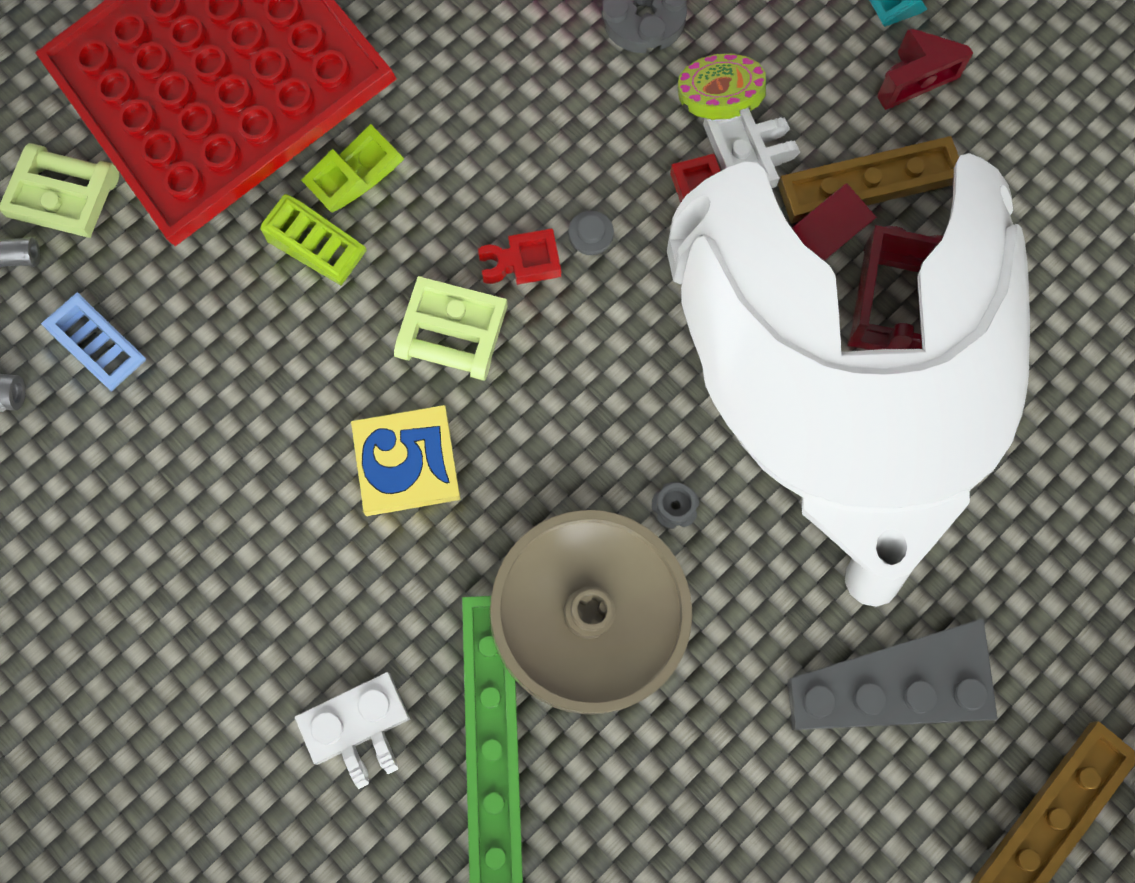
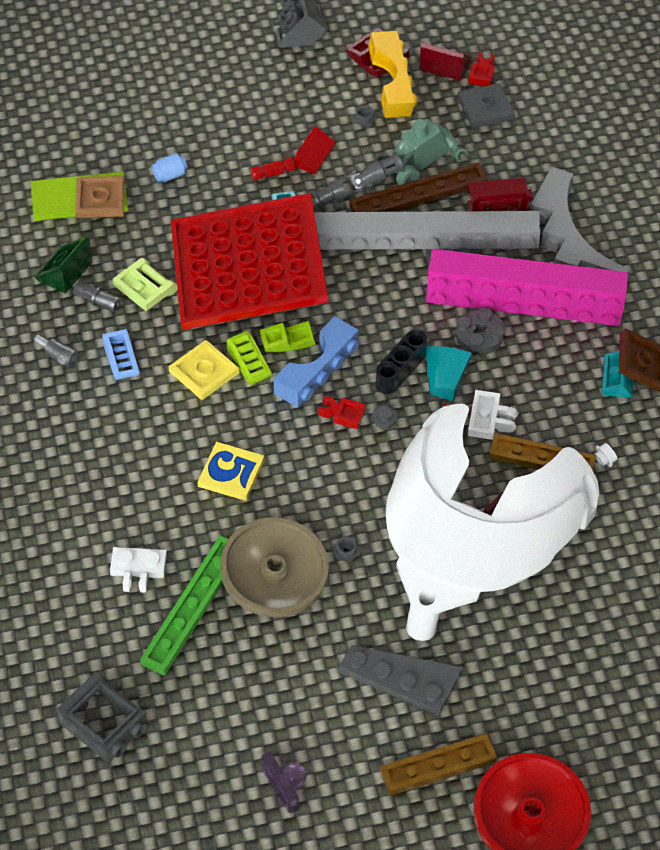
camera: 30 degrees right, 20 degrees down
yellowish green plate [394,276,508,381] -> none
lime tile [678,53,766,120] -> none
dark red slope [792,183,877,262] -> none
dark red slope [877,29,973,110] -> none
none -> light yellow tile [169,340,239,400]
none -> medium blue arch [274,316,359,408]
none -> black beam [376,330,427,394]
none -> teal slope [425,346,472,401]
none -> white plate [594,443,617,467]

